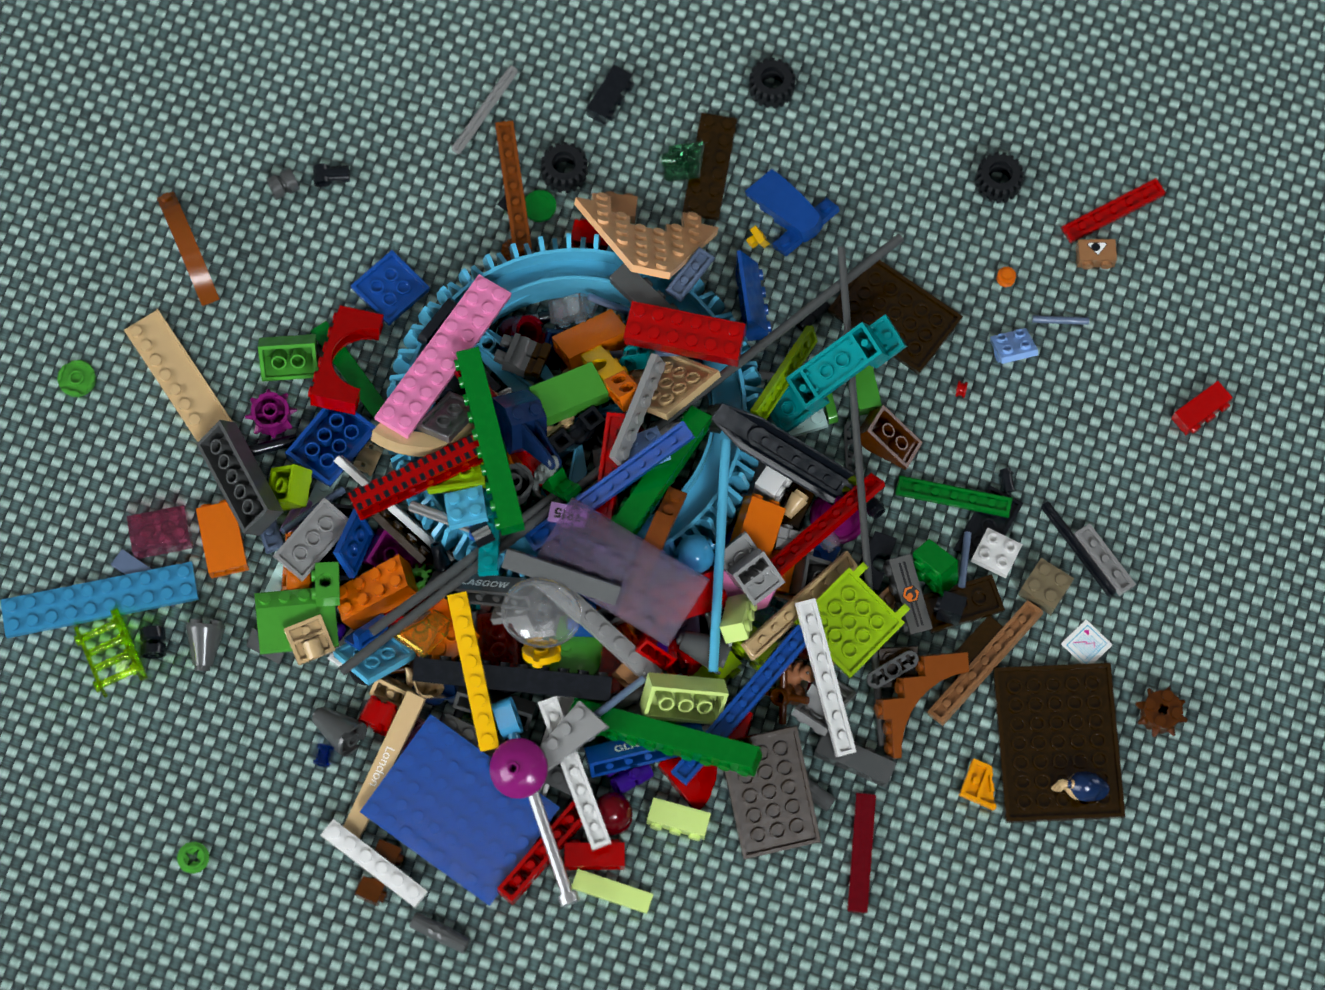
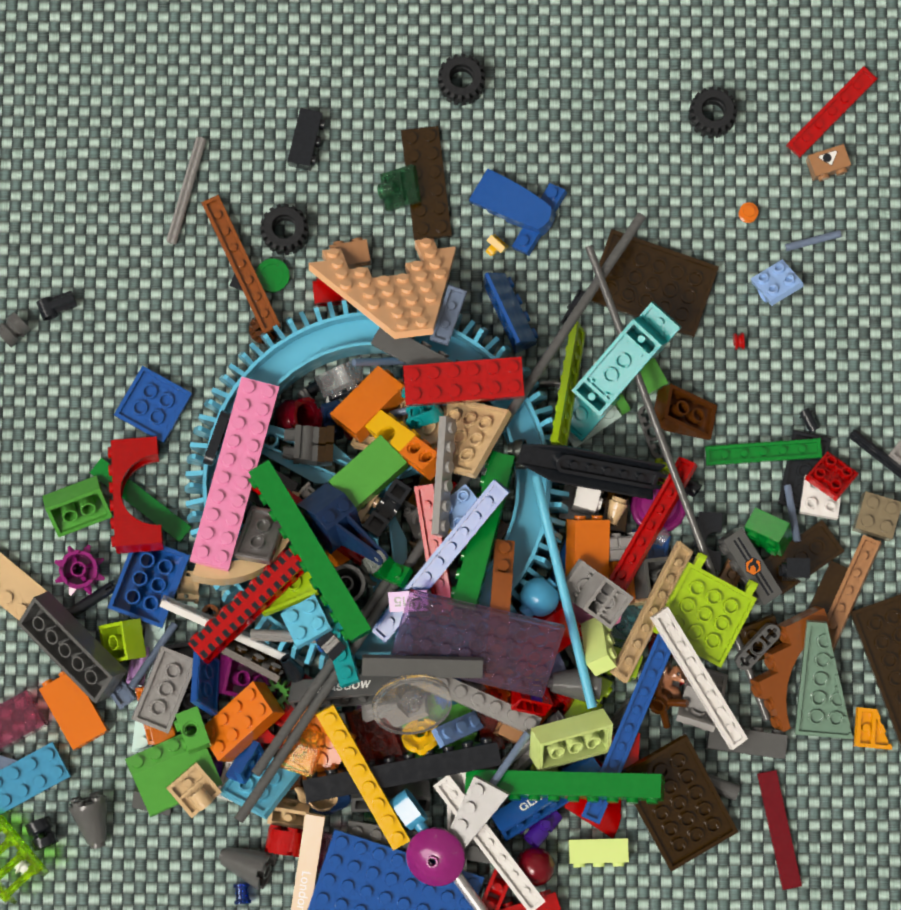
camera: 15 degrees left, 10 degrees up
none -> medium blue plate [431,711,484,748]
none -> sand green wing [794,620,853,739]
none -> red tile [805,451,859,501]

